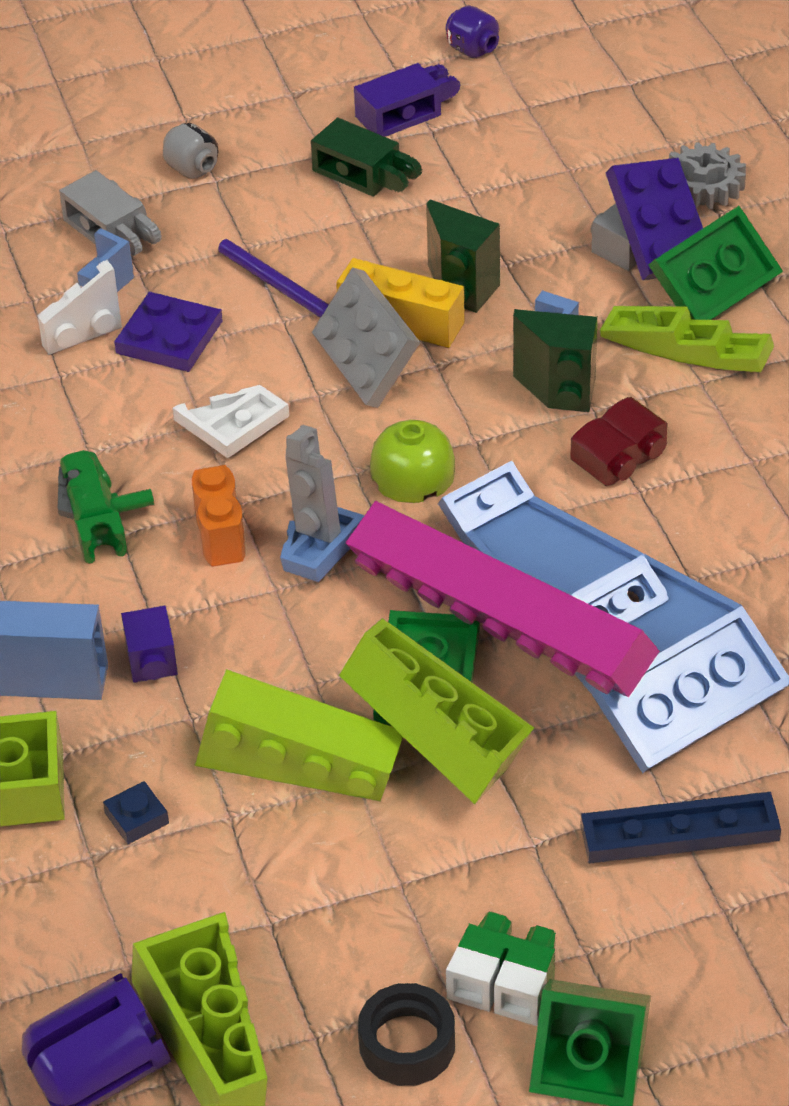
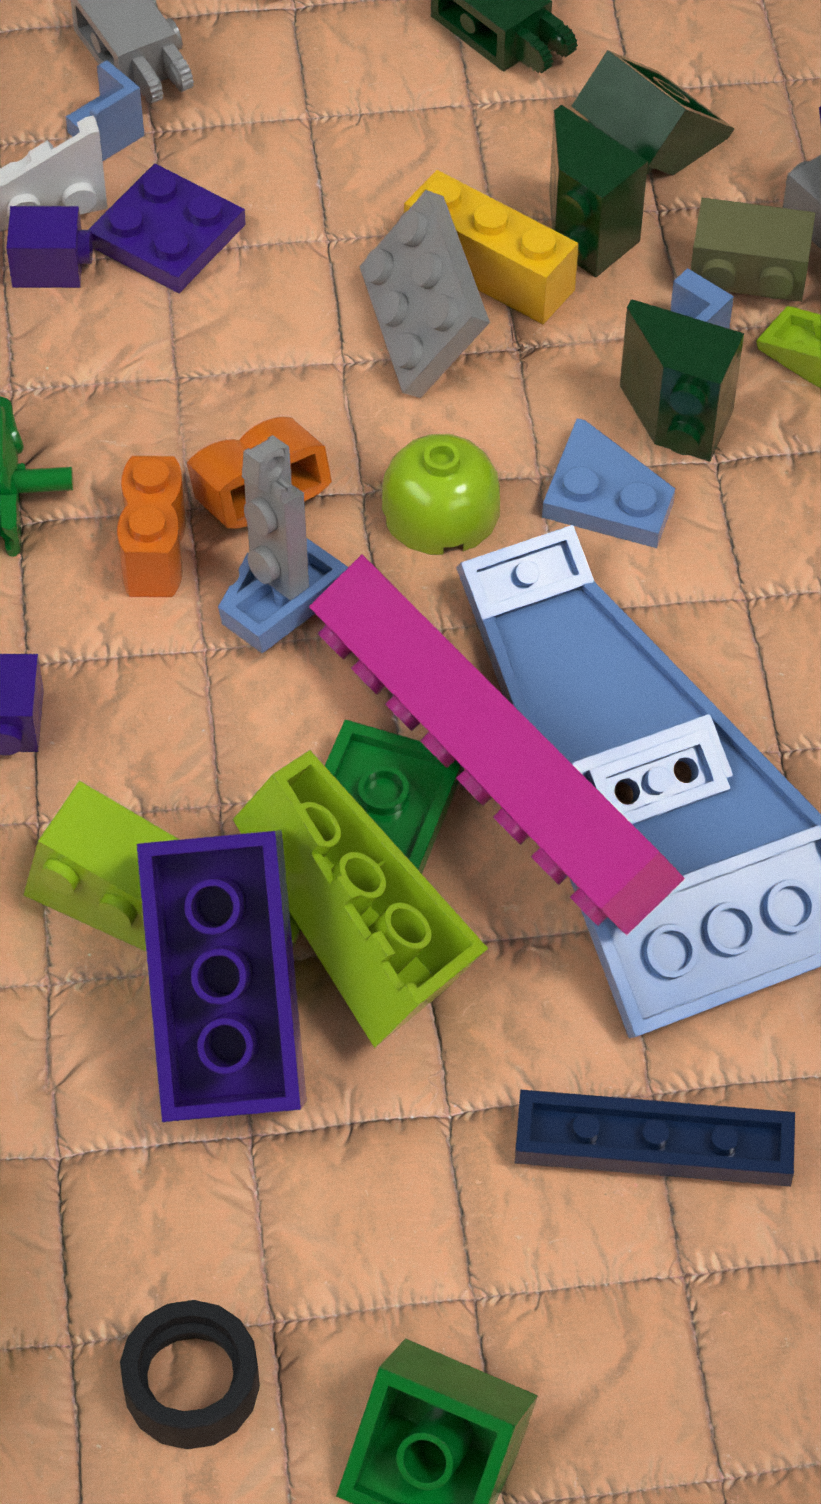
camera: 10 degrees right, 10 degrees up
white wing [173,385,289,458] -> none
dark purple bar [218,239,329,318] -> none
hips [446,911,556,1026] -> none
dark red brick [570,397,668,486] -> none
none -> dark purple brick [6,206,93,288]
none -> dark purple brick [137,830,307,1122]
none -> orange brick [187,417,332,529]
none -> medium blue wing [542,418,675,548]
none -> dark green slope [571,50,734,175]
none -> olive brick [691,197,815,302]

